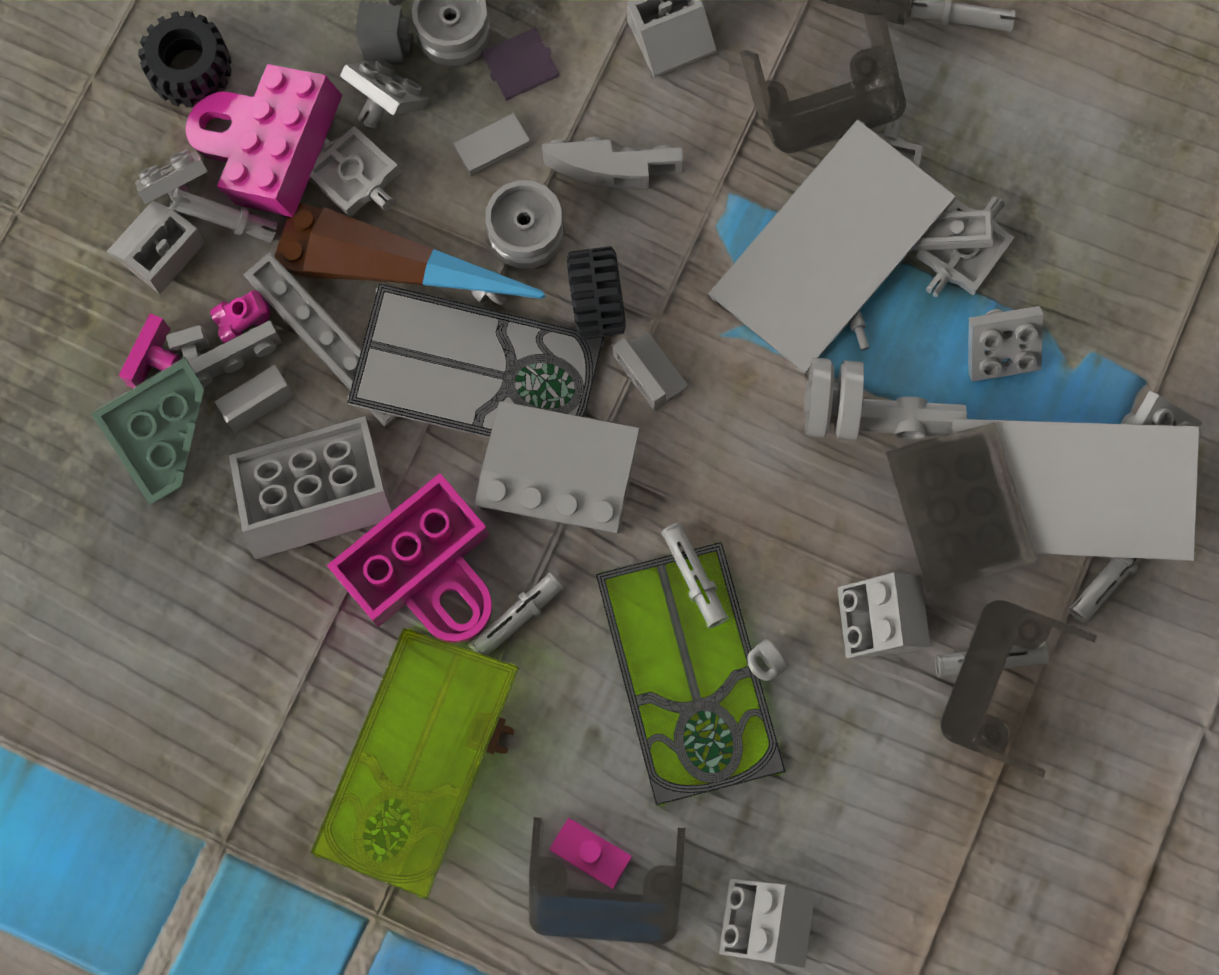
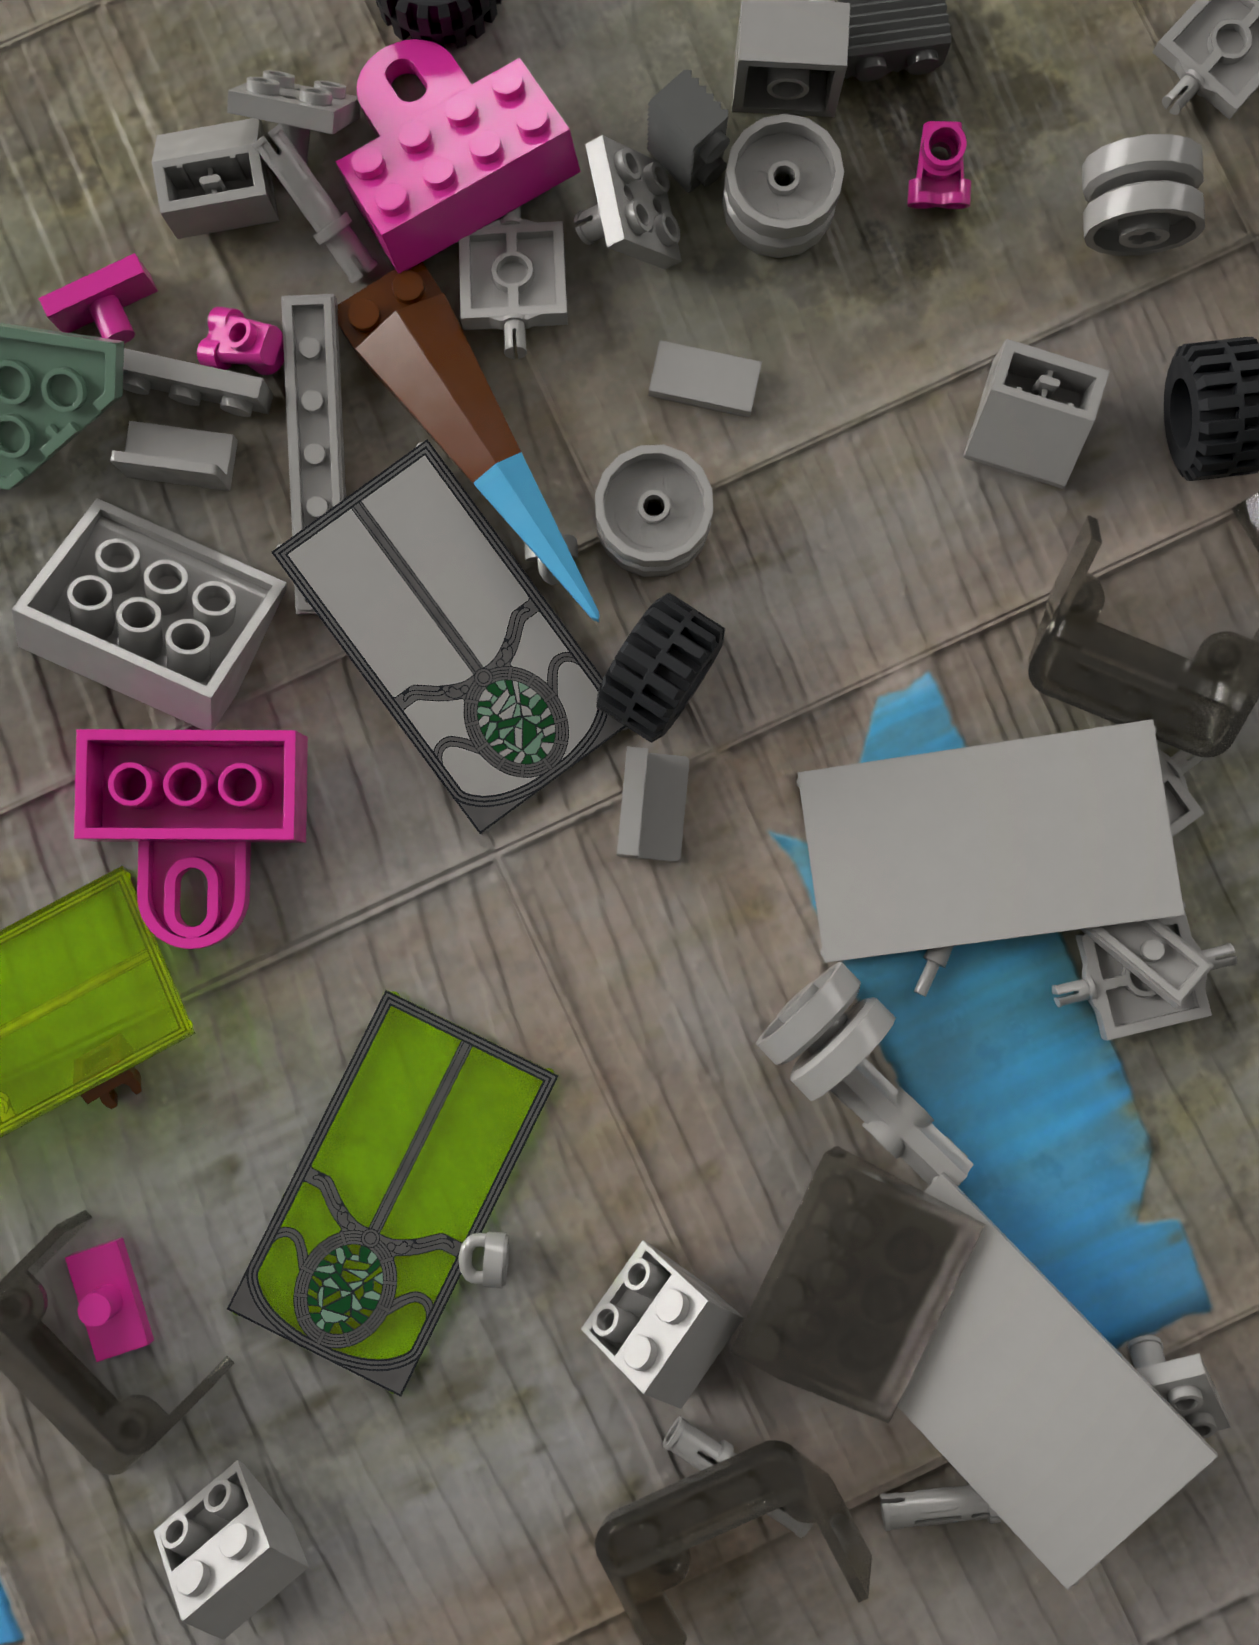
camera: 35 degrees right, 10 degrees up
light grey tile [166,325,210,362] -> none
light grey pin [467,572,564,657] -> none
light grey slope [474,401,640,534] -> none
clear purple piece [482,28,560,101] -> none
light grey slope [542,137,683,189] -> none
light grey pin [661,522,729,629] -> none
light grey plate [968,306,1044,382] -> none

